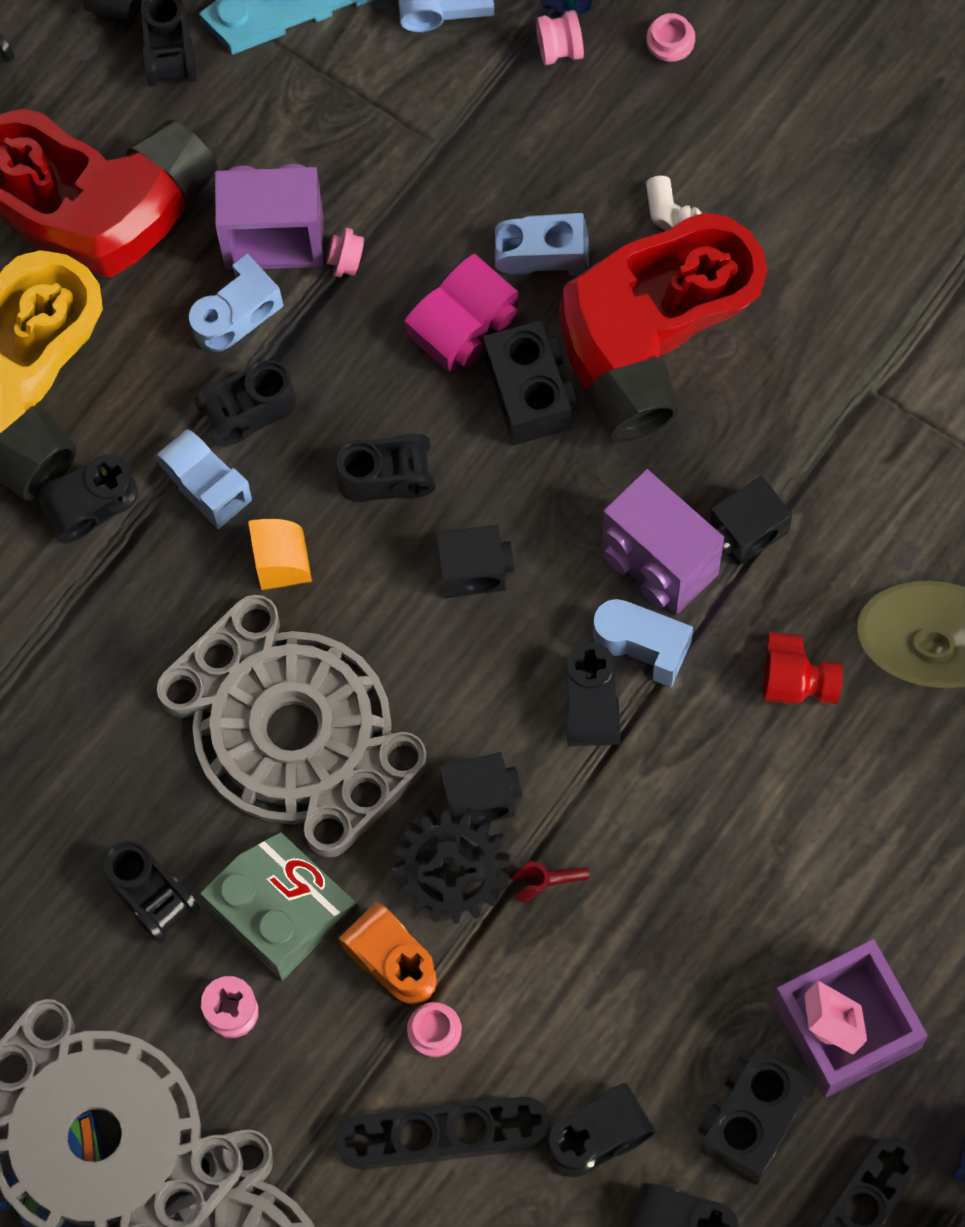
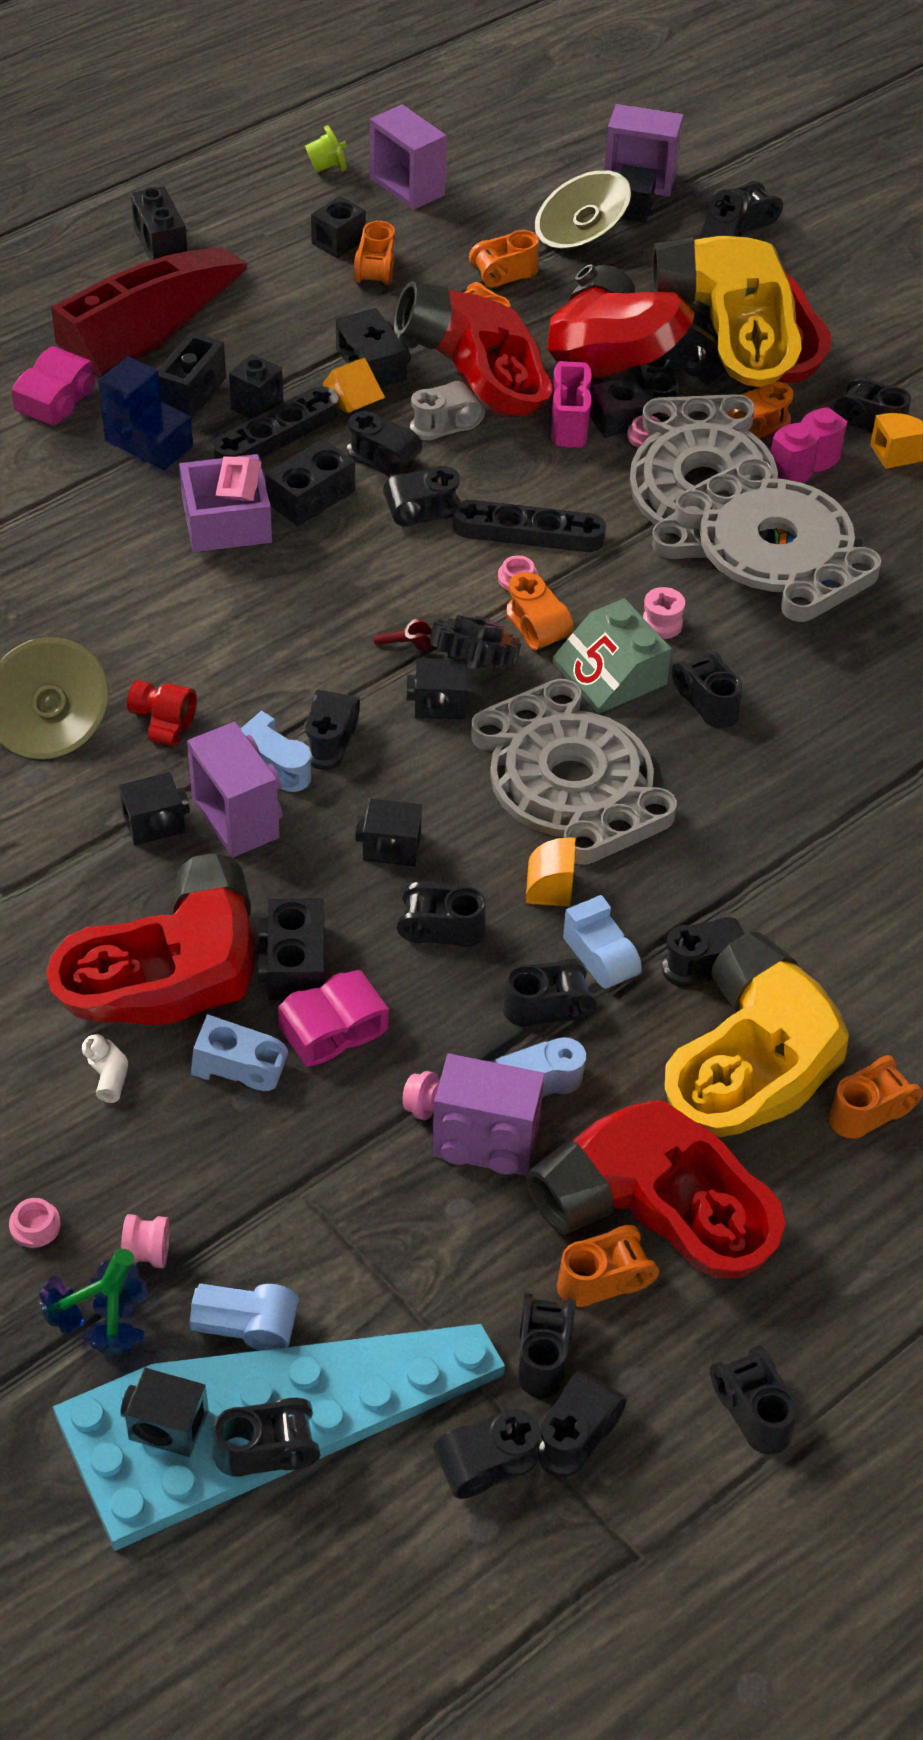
camera: 170 degrees left, 20 degrees down
none -> orange piece [556,1225,659,1307]

